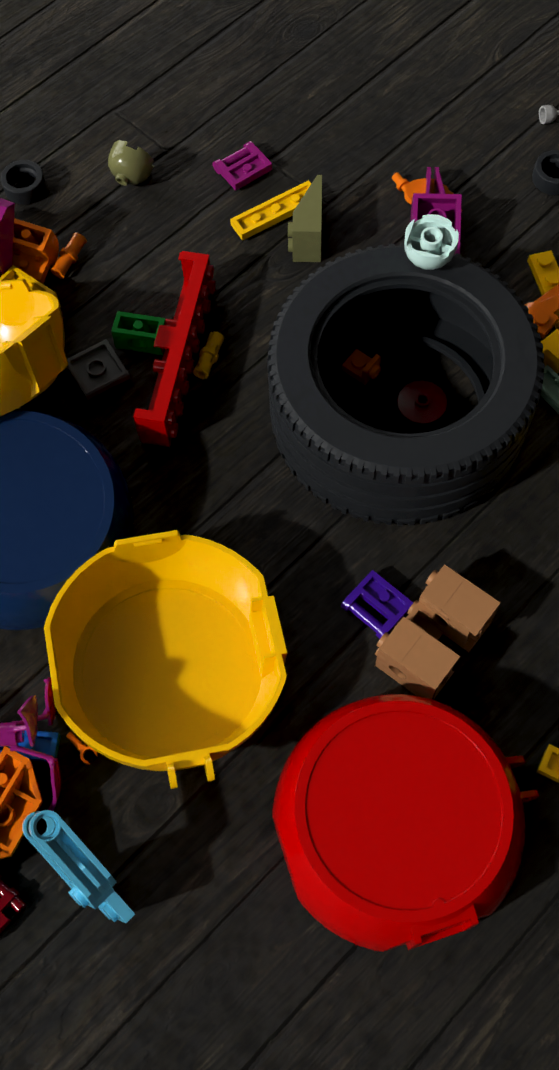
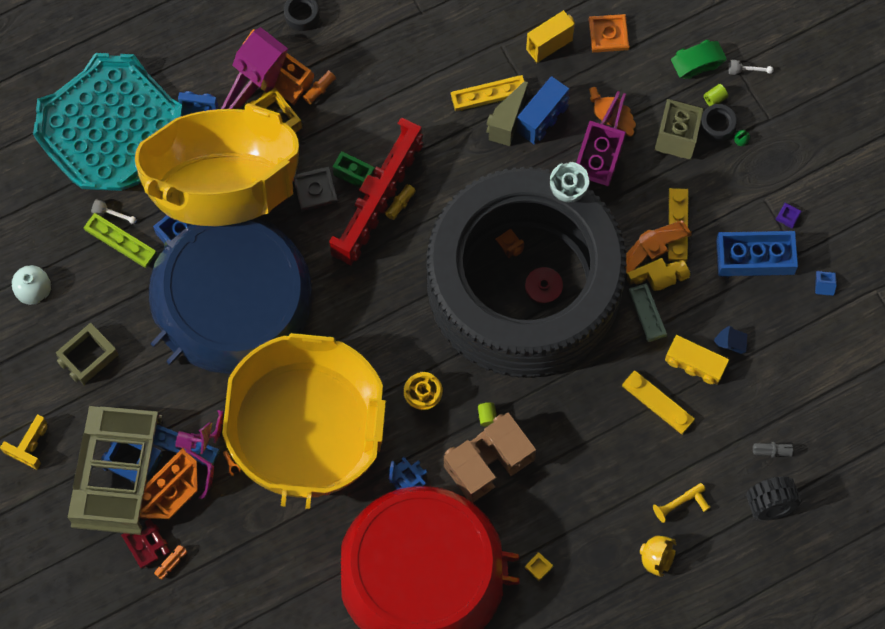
camera: 15 degrees right, 5 degrees up
medium azure plate [22,810,135,923] -> none
olive cylinder [108,140,154,186] -> none
magenta plate [213,141,272,191] -> none
dark purple plate [341,570,413,639] -> none
none -> orange axle [154,545,187,580]
none -> blue piece [389,457,427,489]
none -> yellow cone [404,372,443,410]
none -> lime piece [478,403,497,427]
none -> blue brick [516,76,570,144]
none -> yellow brick [526,10,575,63]
none -> orange tile [589,14,629,53]
none -> olive slope [654,99,703,160]
none -> green brick [671,40,727,79]
none -> lime piece [703,84,728,106]

